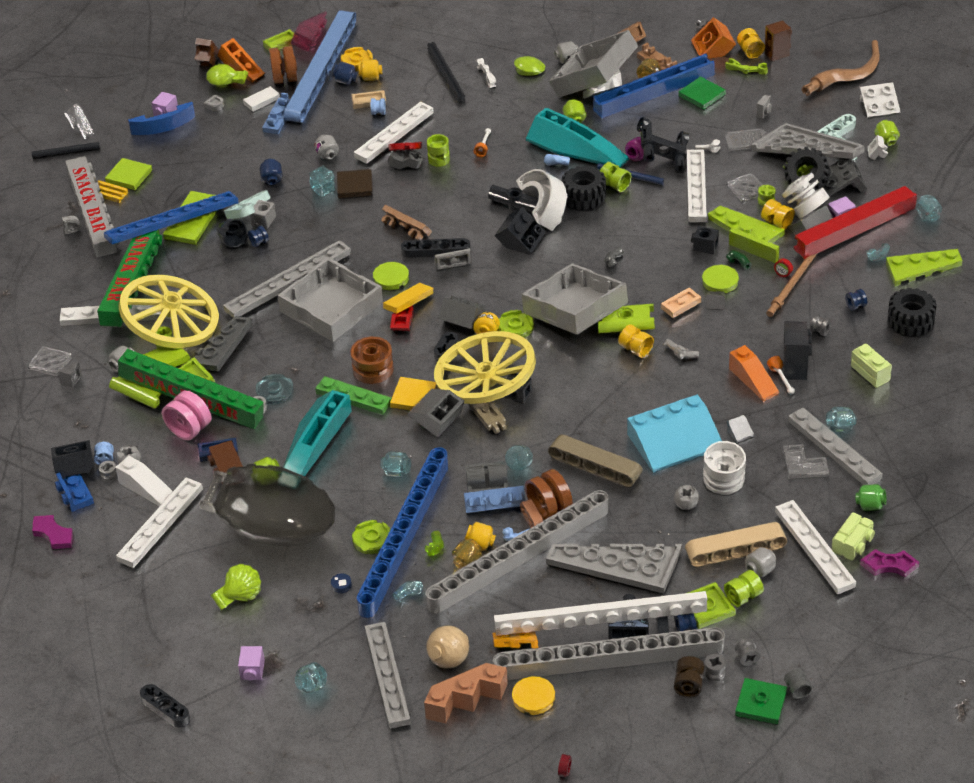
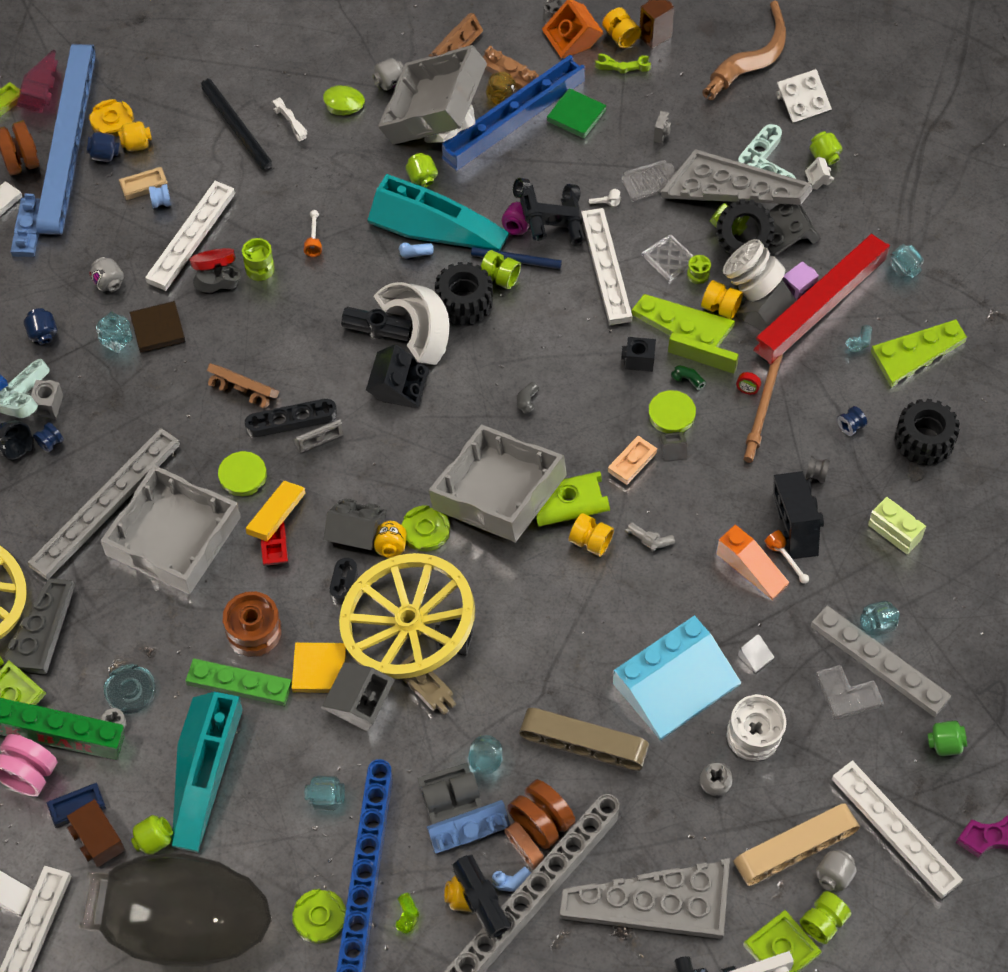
camera: 15 degrees left, 15 degrees up
clear yellow head [452,538,482,569] -> none
yellowish green brick [831,513,875,560] -> none
none -> black piece [451,855,511,939]

